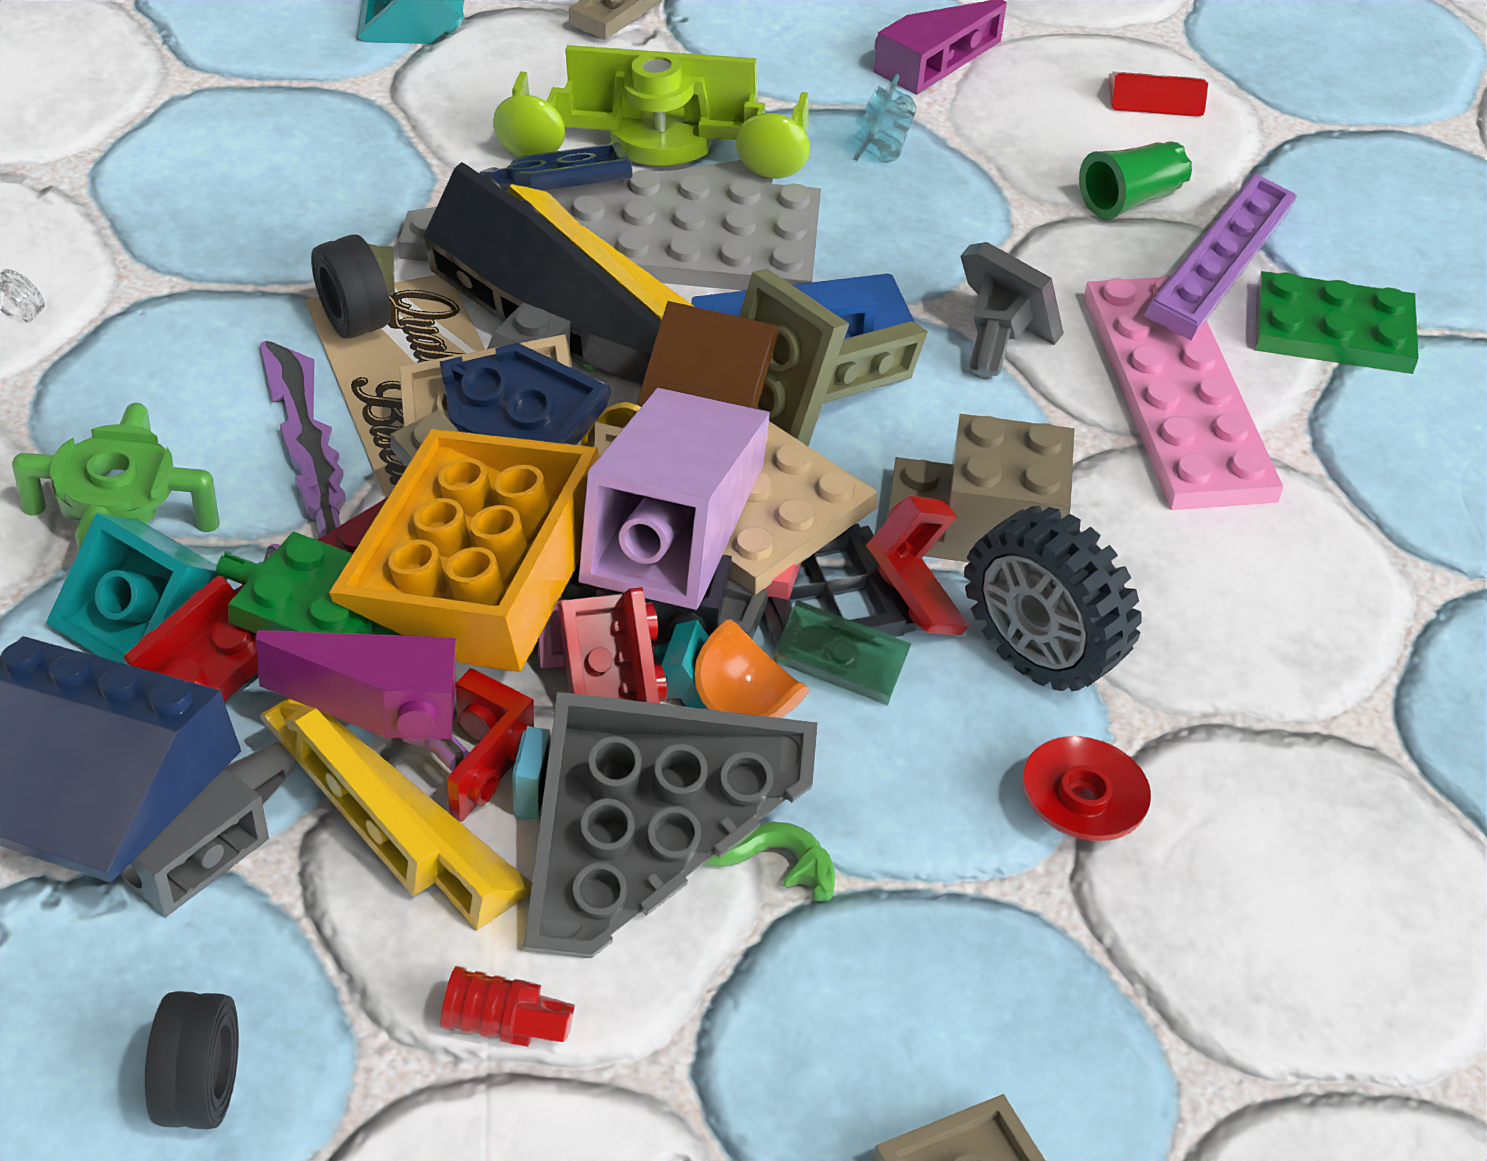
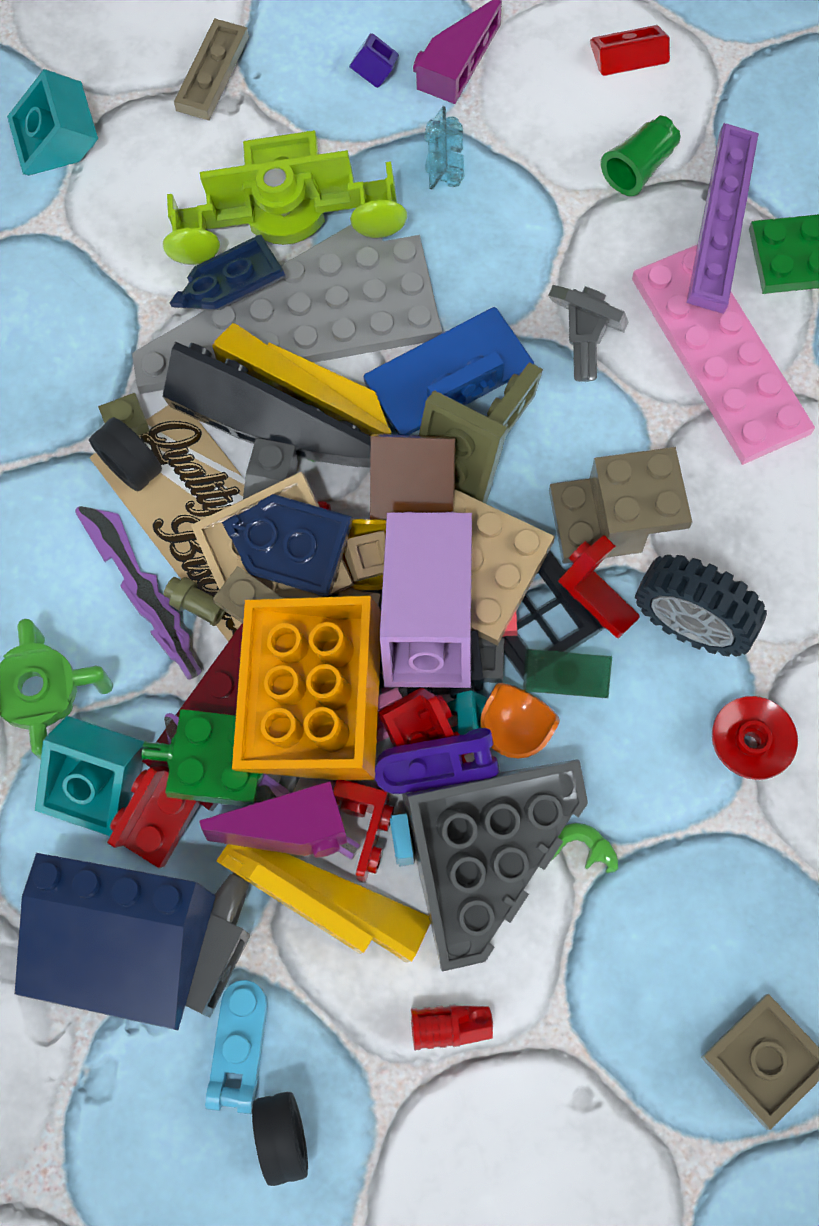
camera: 10 degrees left, 25 degrees up
none -> olive animal [163,577,225,626]
none -> medium azure plate [205,980,268,1114]
none -> dark purple slope [349,33,399,88]
none -> dark purple plate [375,728,500,794]

